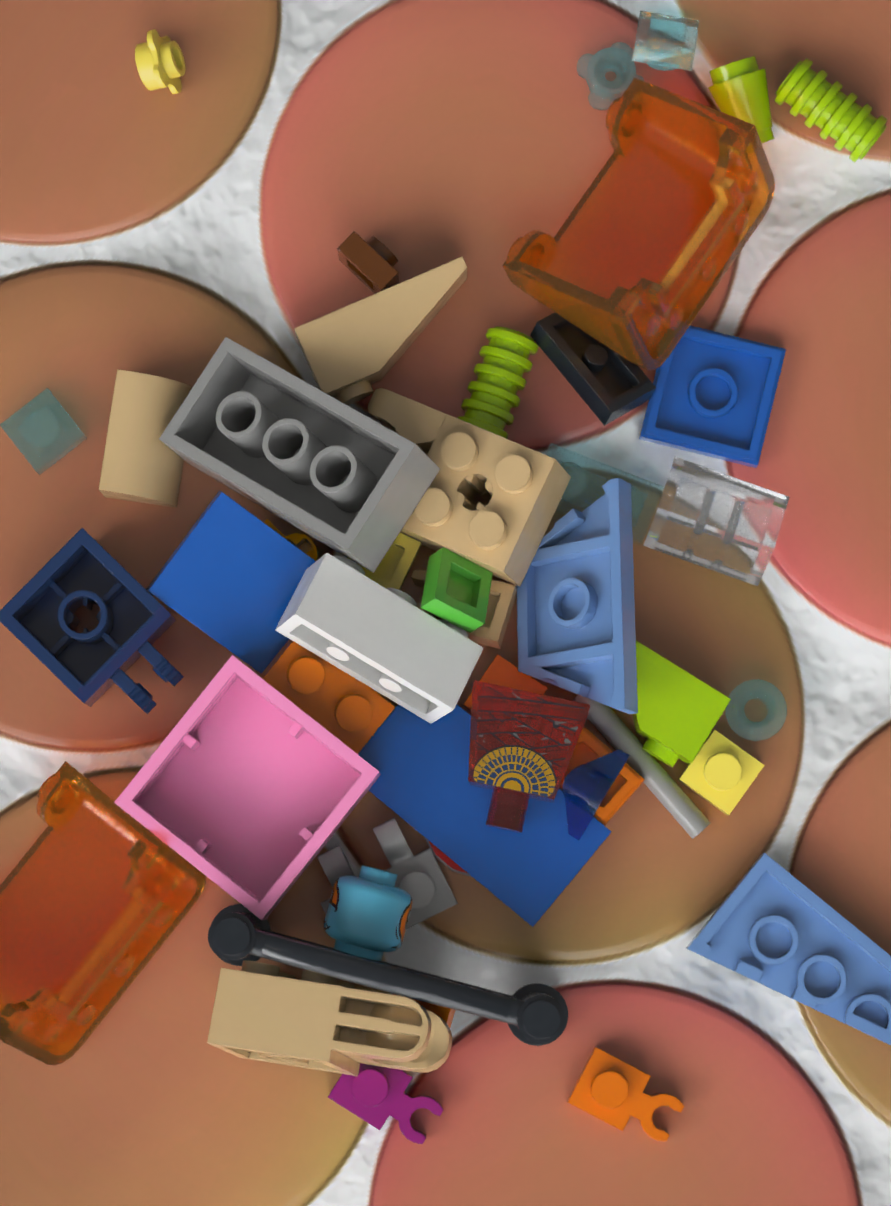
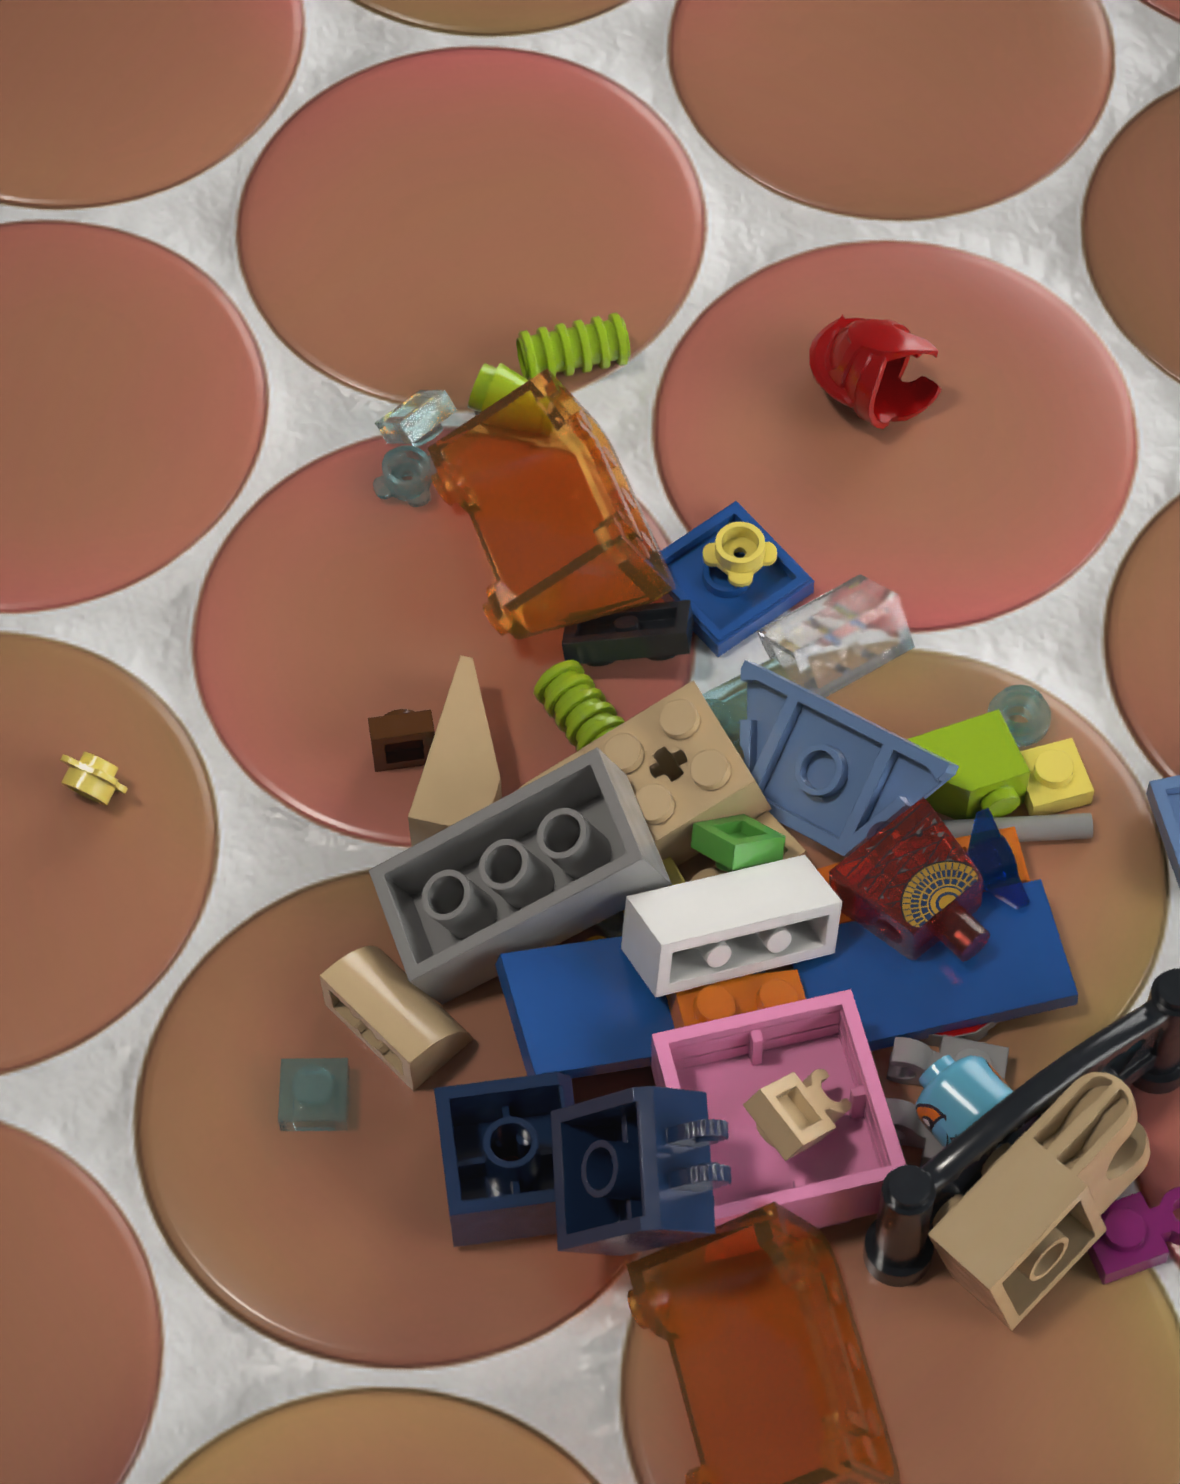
camera: 50 degrees left, 25 degrees down
none -> dark blue hinge [551,1086,732,1256]
none -> light yellow plate [703,522,777,587]
none -> tan plate [743,1069,852,1161]

